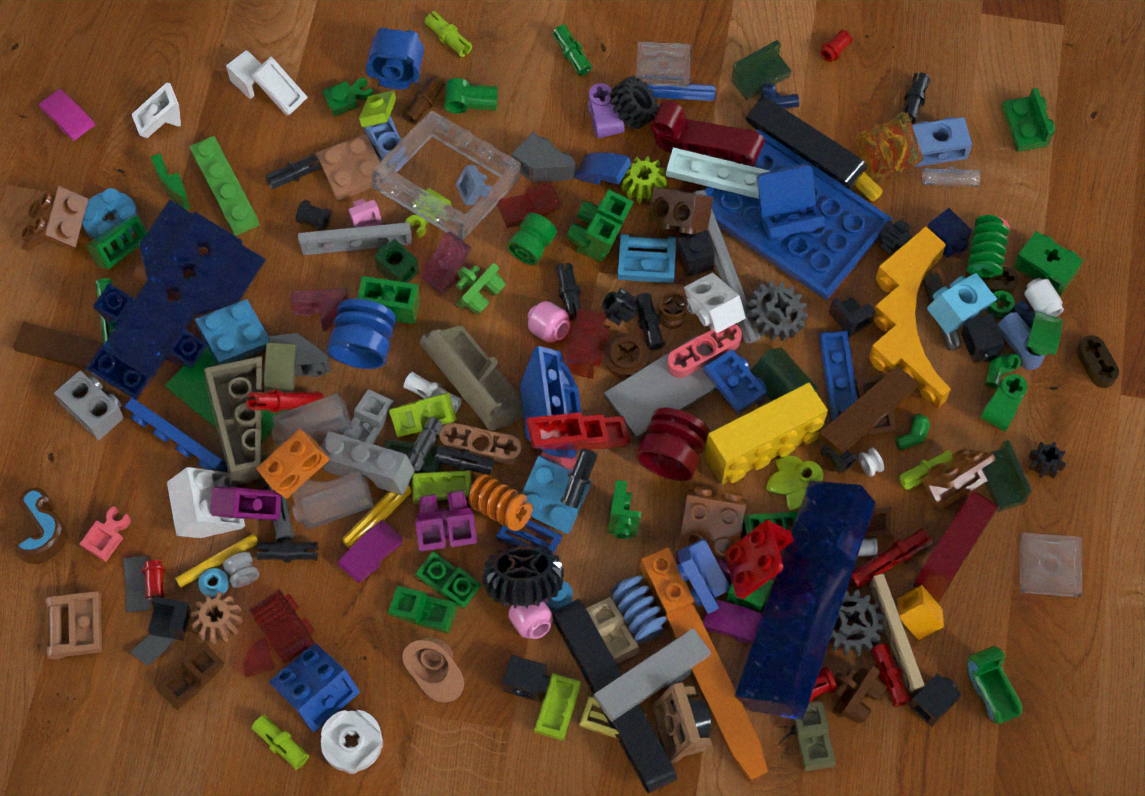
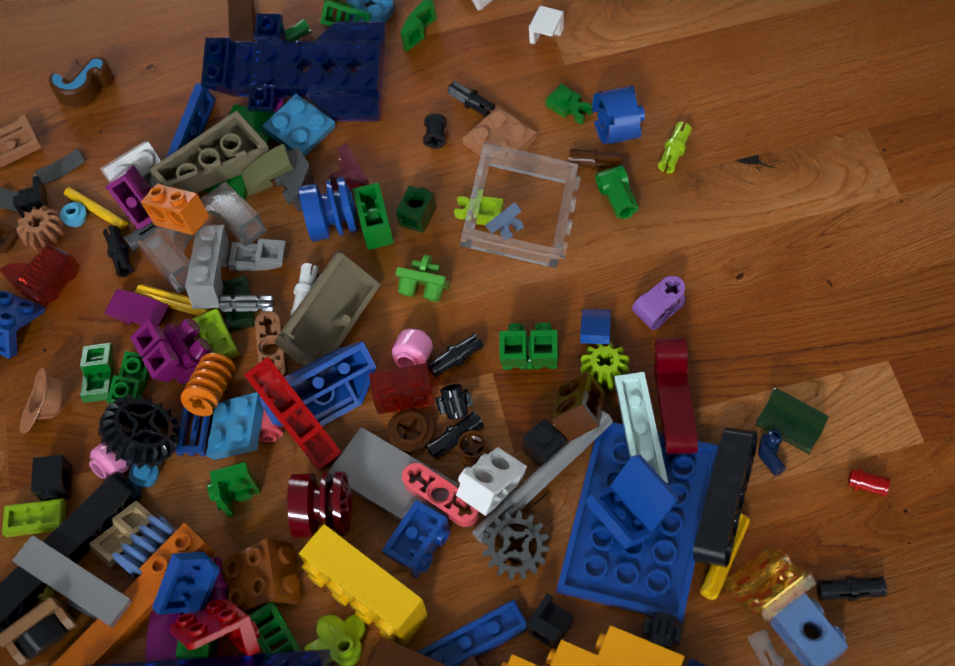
camera: 75 degrees right, 5 degrees down
light grey brick [54,370,124,441] -> none
coral plate [79,506,131,563] -> none
red pin [141,560,166,600] -> none
bright green plate [189,136,260,236] -> none
light grey wheel [223,552,259,588] -> none
red pin [246,389,324,413] -> none
white tile [250,56,308,116] -> none
light grey tile [298,222,412,255] -> none
bright pink tile [348,198,383,228] -> none
lime plate [359,90,396,127] -> none
medium blue piece [363,116,404,167] -> none
lime slope [389,392,457,437] -> none
clear pink slope [421,231,472,294] -> none
black pin [433,444,494,476] -> none
clear red slope [497,183,561,228] -> none
green wheel [506,213,557,266] -> none
dark grey slope [512,132,575,183] -> none
green pin [552,24,593,76] -> none
black axle [560,448,597,508] -> none
black tyre [609,76,659,129] -> none
dark azure plate [618,233,676,283] -> none
clear plate [636,42,691,87] -> none
blue axle [642,81,716,101] -> none
clear green panel [750,347,818,401] -> none

